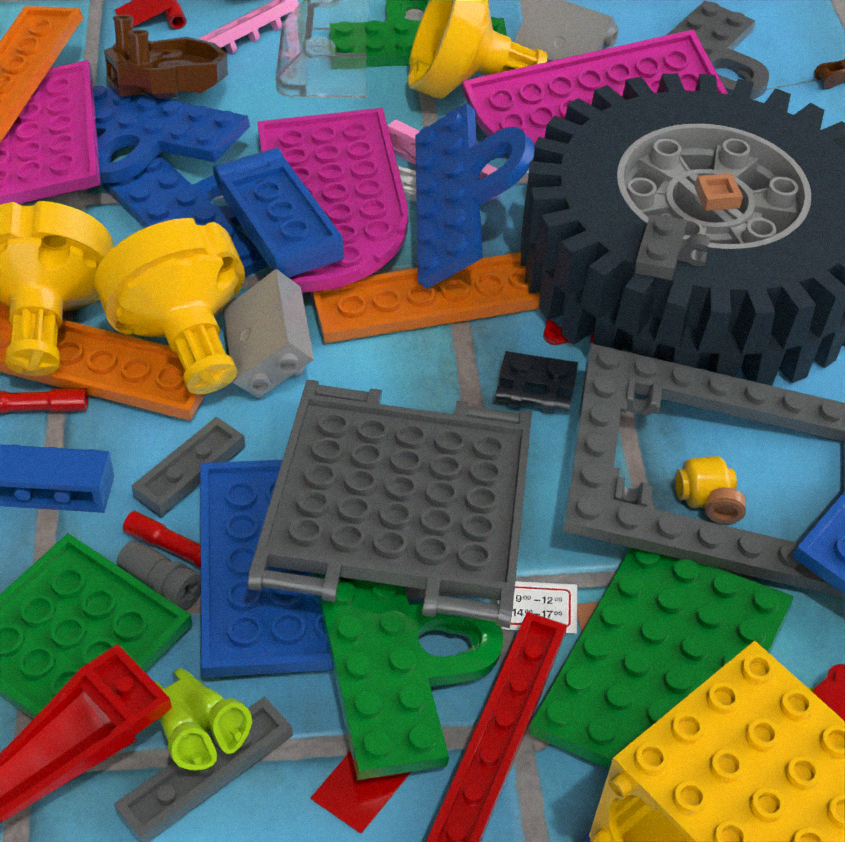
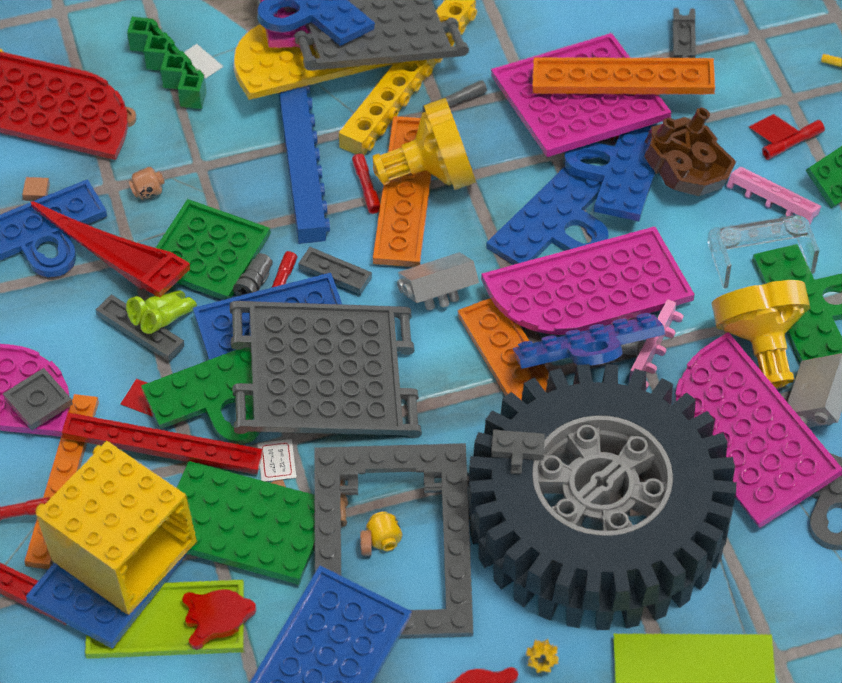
camera: 80 degrees right, 5 degrees up
yellow piece [94,218,245,395] -> none
blue hinge [213,147,344,277] -> none
black plate [495,351,578,414] -> none
nougat tile [695,173,743,211] -> none

